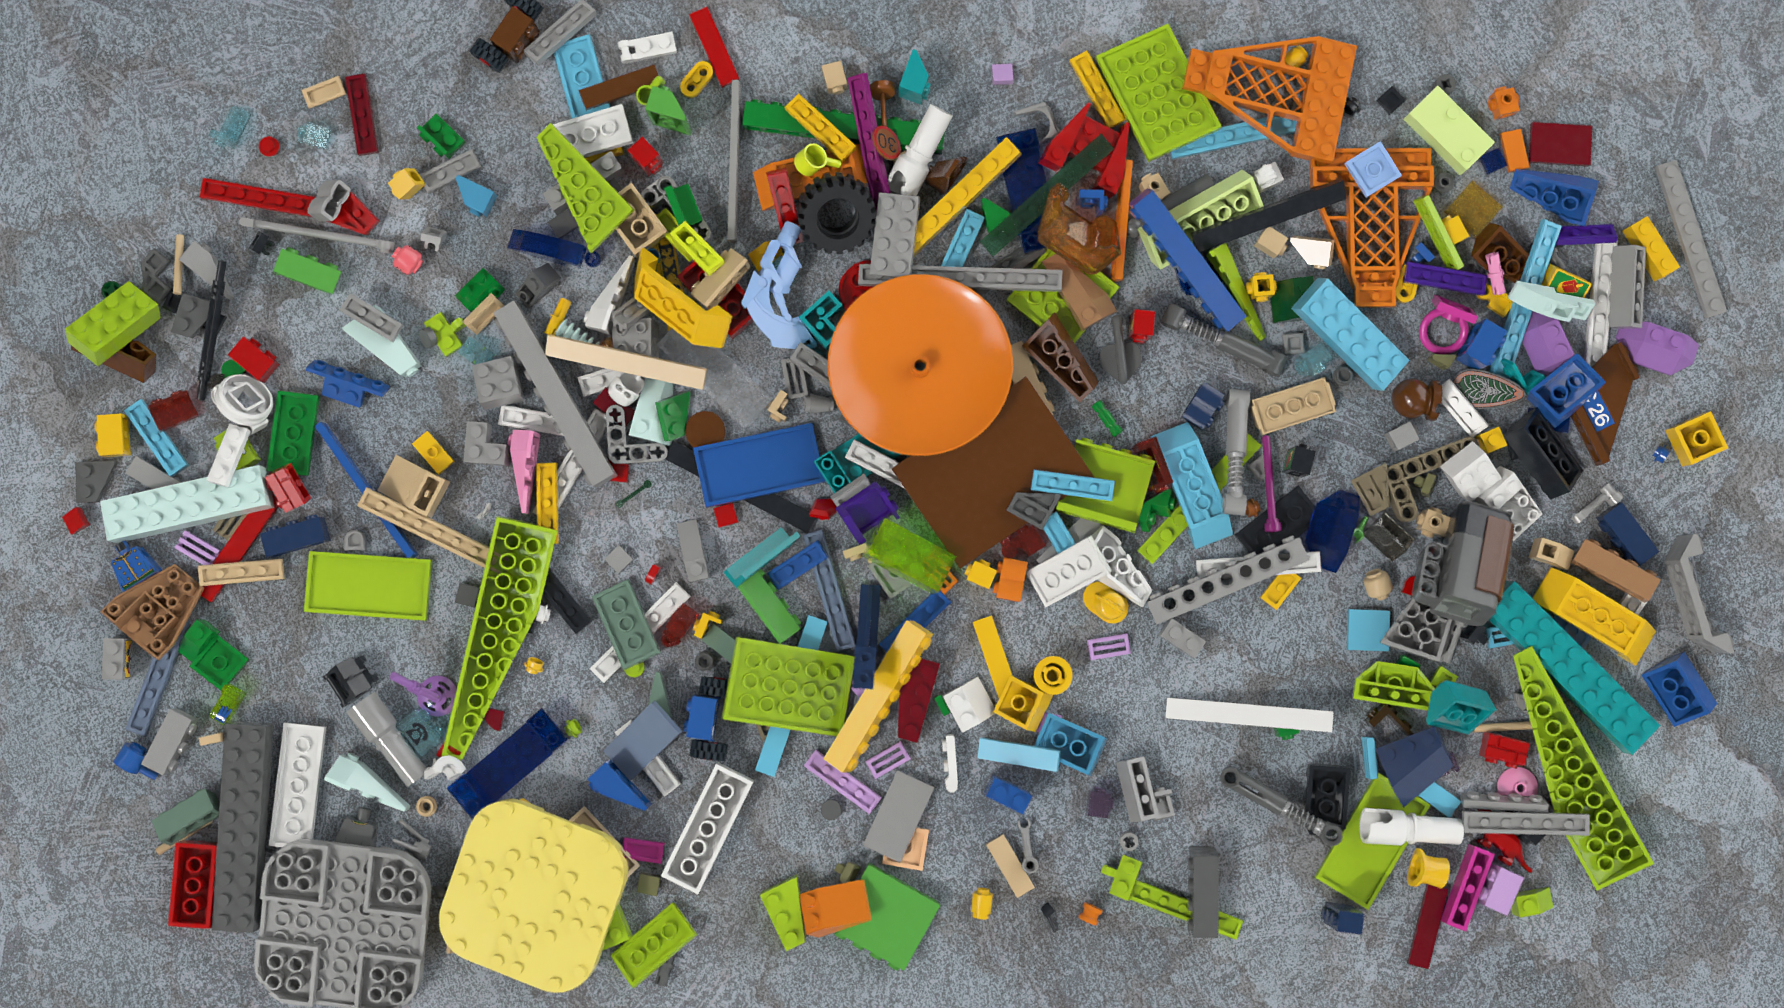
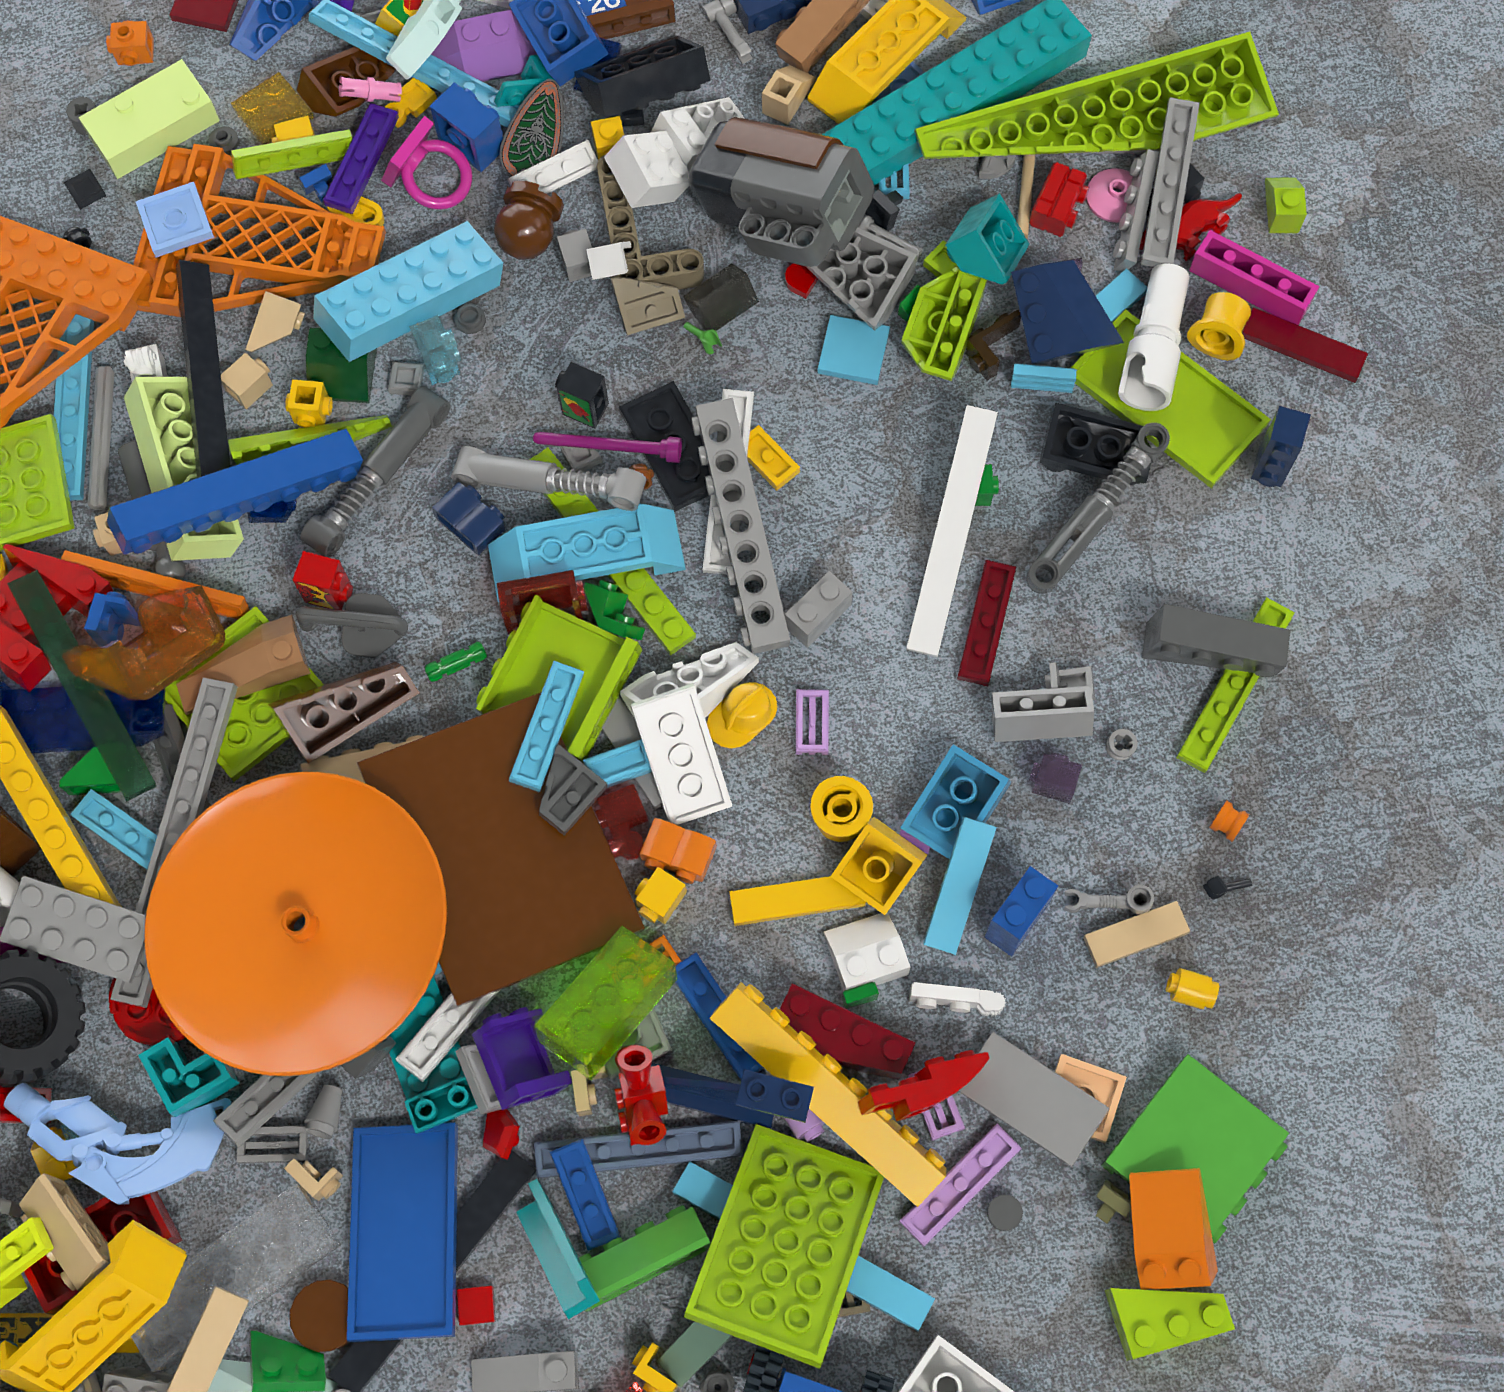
camera: 75 degrees left, 15 degrees down
lime plate [1100,854,1143,901] -> none
tan brick [1250,377,1336,435] -> none
clear blue wedge [1305,490,1360,573] -> none
tan head [1363,569,1393,600] -> none
olive tile [1414,473,1437,498] -> none
tan brick [1416,507,1451,538] -> none
olive slope [1427,354,1457,370] -> none
lavender brick [1477,863,1524,916] -> none
clear blue tile [1479,148,1507,175] -> none
orange tile [1499,129,1530,173] -> none
none -> light grey axle [87,366,114,510]
none -> white panel [586,241,631,280]
none -> red brick [614,1045,669,1146]
none -> red slope [858,1050,990,1122]
none -> dark red tile [957,560,1017,687]

